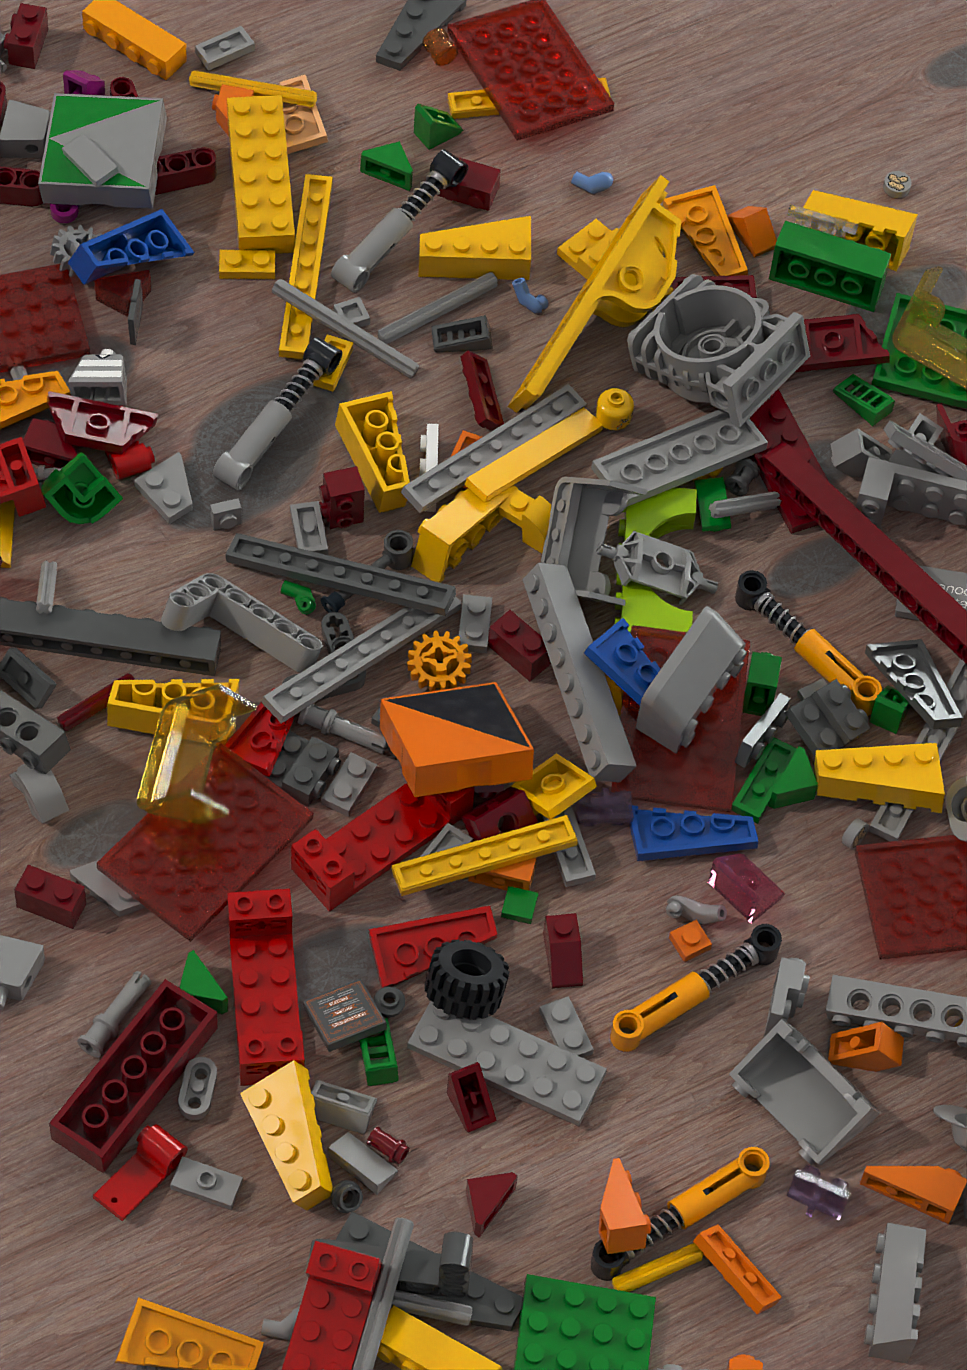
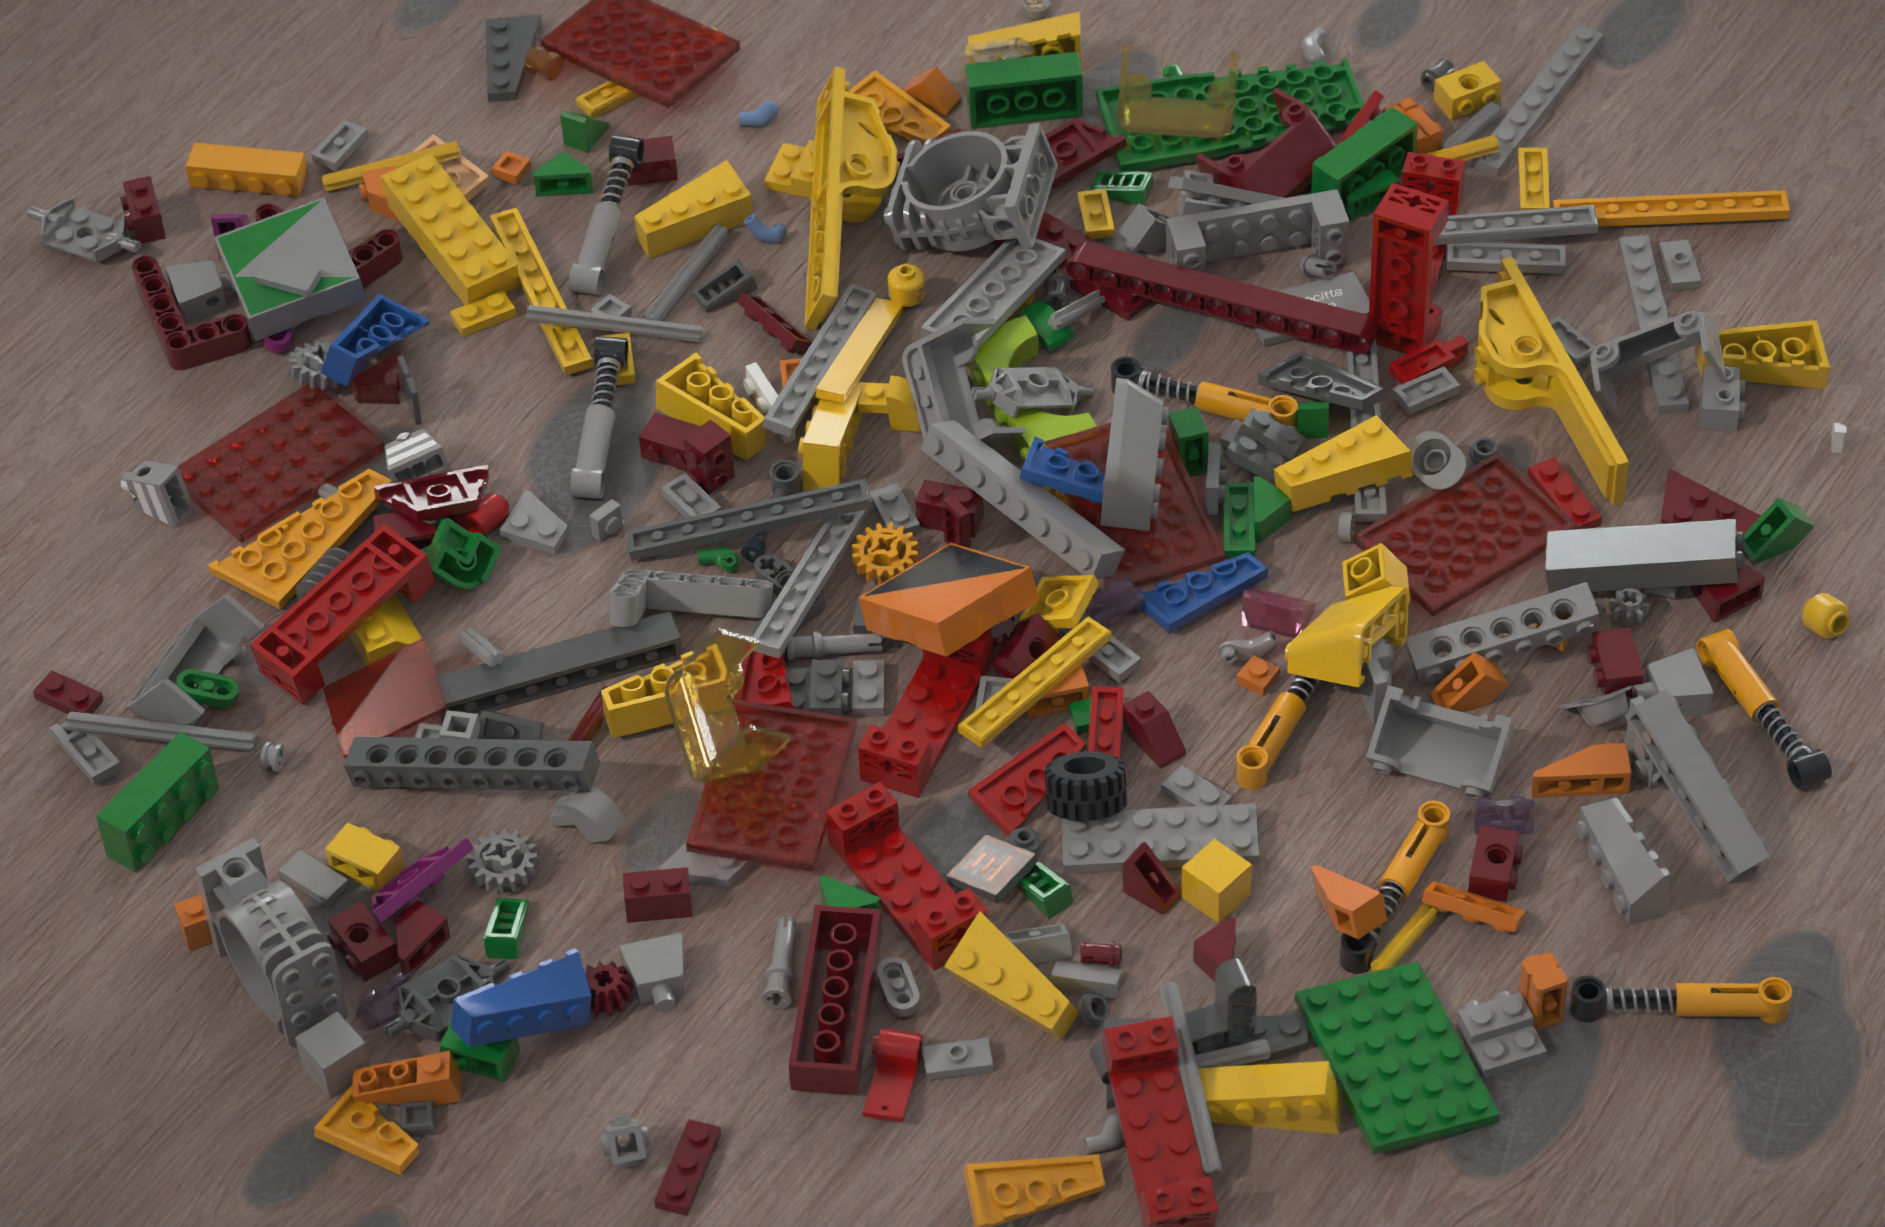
camera: 20 degrees left, 10 degrees down
none -> orange plate [491,150,532,185]
none -> dark red brick [639,413,701,471]
none -> dark red plate [942,494,972,549]
none -> yellow plate [1077,189,1115,239]
none -> red plate [1088,686,1124,759]
none -> yellow head [1182,838,1252,924]
none -> yellow windscreen [1284,586,1409,687]
none -> yellow head [1342,543,1410,603]
none -> dark red brick [1468,825,1524,902]

